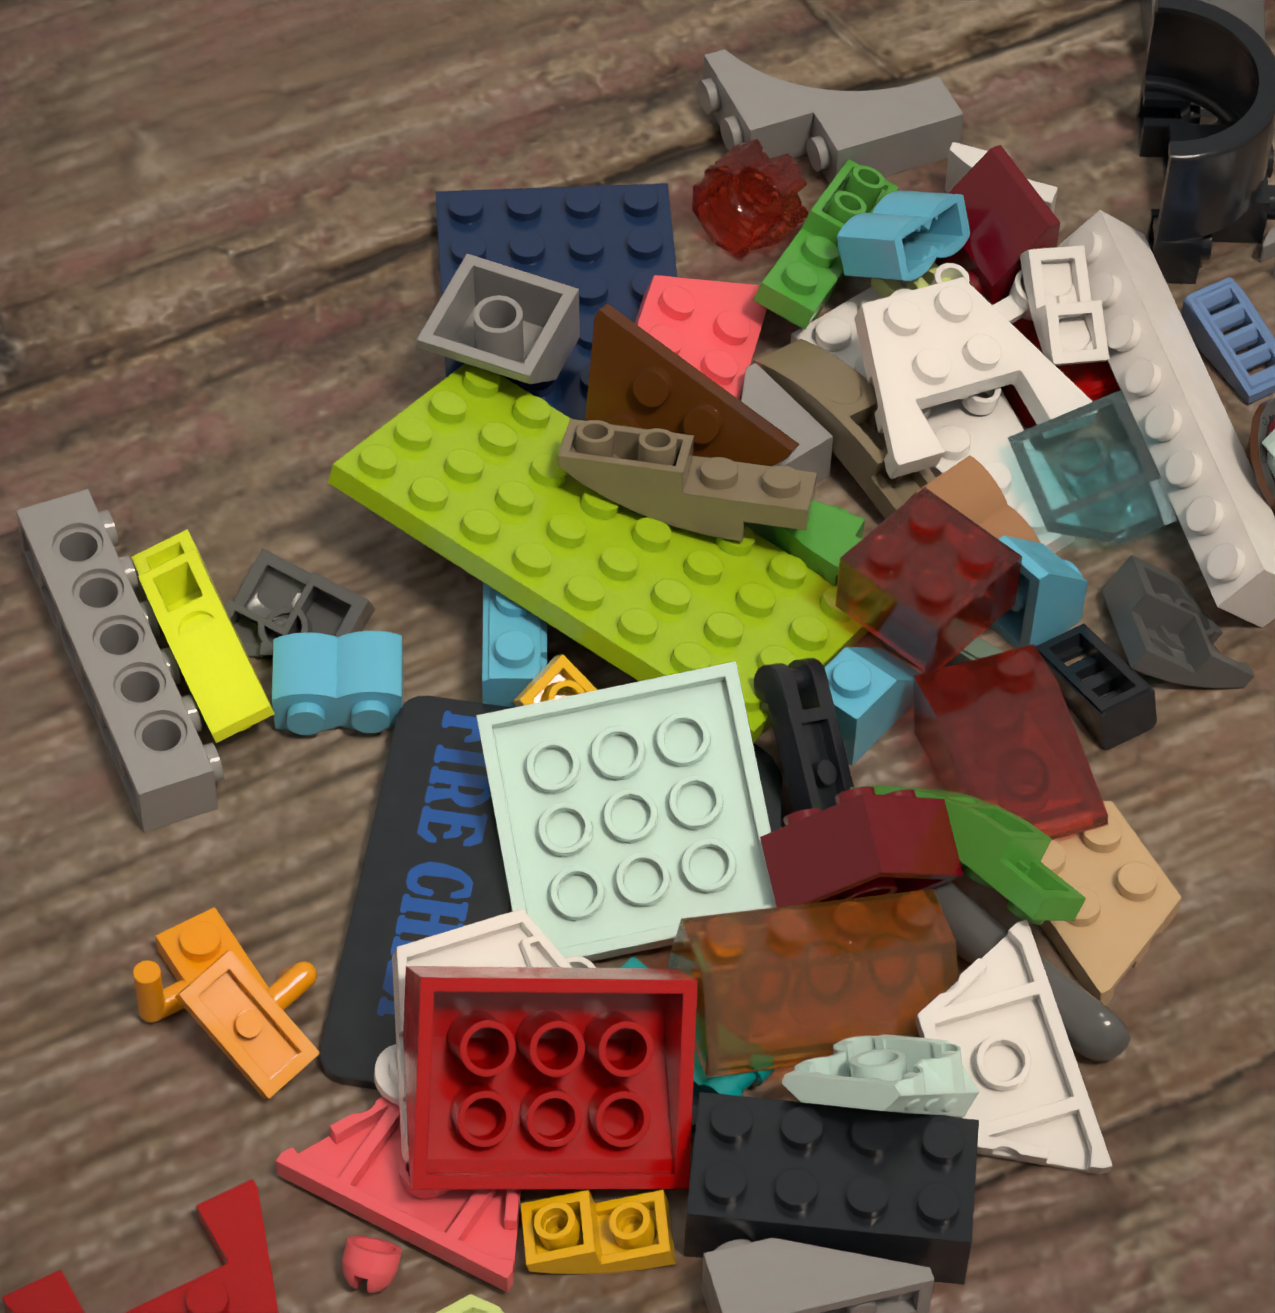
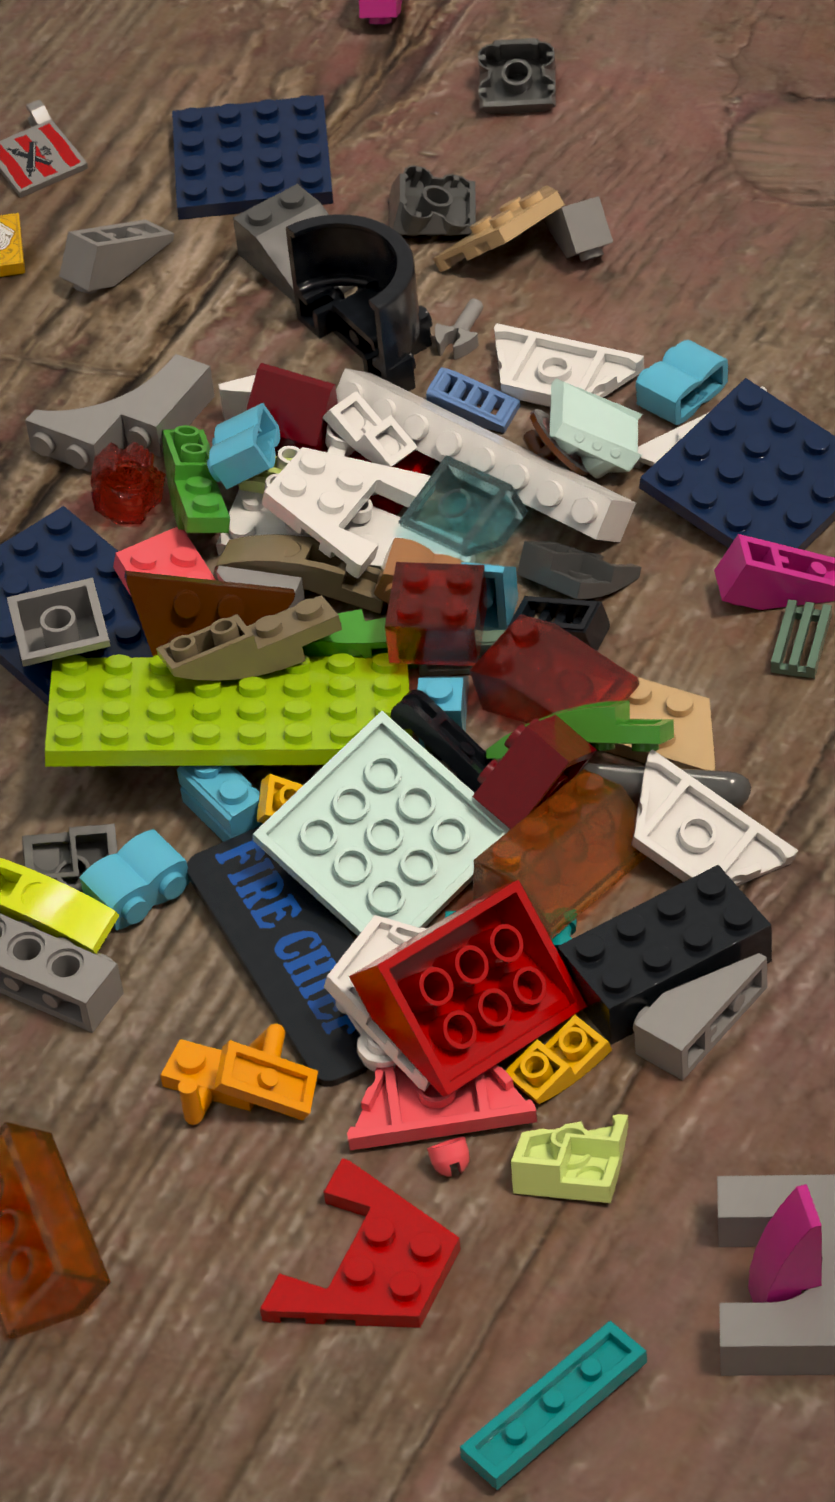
camera: 30 degrees left, 5 degrees down
light aqua slope [782,1034,979,1117] -> none

